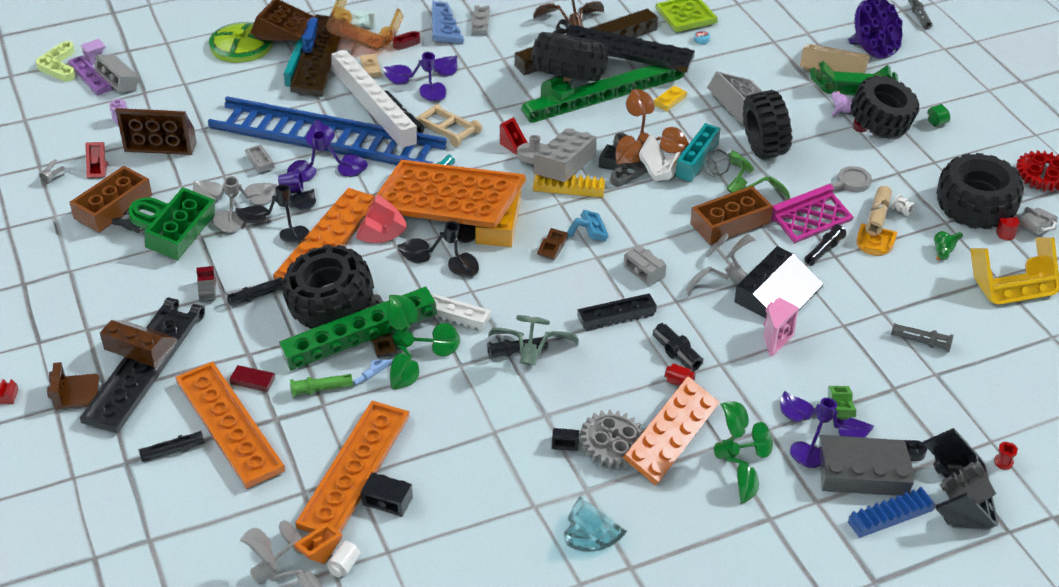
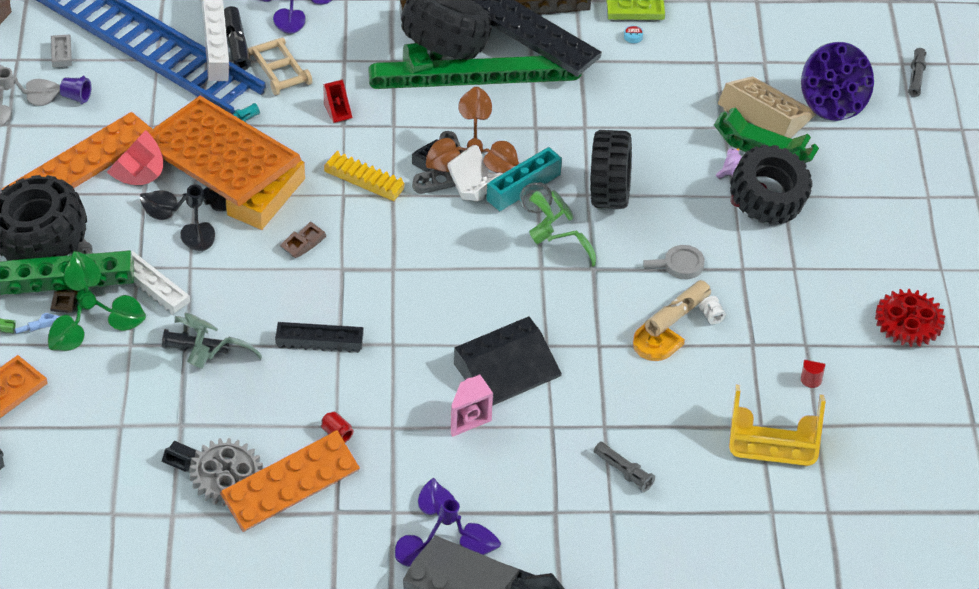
camera: 20 degrees right, 5 degrees up
black plant [235,184,316,242] -> none
dark purple plant [287,119,368,182] -> none
light grey brick [517,128,597,182] -> none
clear light blue brick [564,496,627,552] -> none
dark azure plate [567,209,609,242] -> none
light grey brick [624,245,666,286] -> none
black piece [652,323,704,372] -> none
yellow plate [654,85,687,112] -> none
light grey plant [686,233,756,296] -> none
dark orange brick [690,186,773,245] -> none
light grey slope [707,71,763,126] -> none
green plant [714,401,773,504] -> none
dark pink fence [771,184,854,244] -> none
black pin [804,224,847,266] -> none
bright green brick [828,386,856,420] -> none
green plate [927,104,950,127] -> none
green animal [934,231,963,260] -> none
black tyre [936,153,1024,229] -> none
light grey piece [1014,207,1058,235] -> none

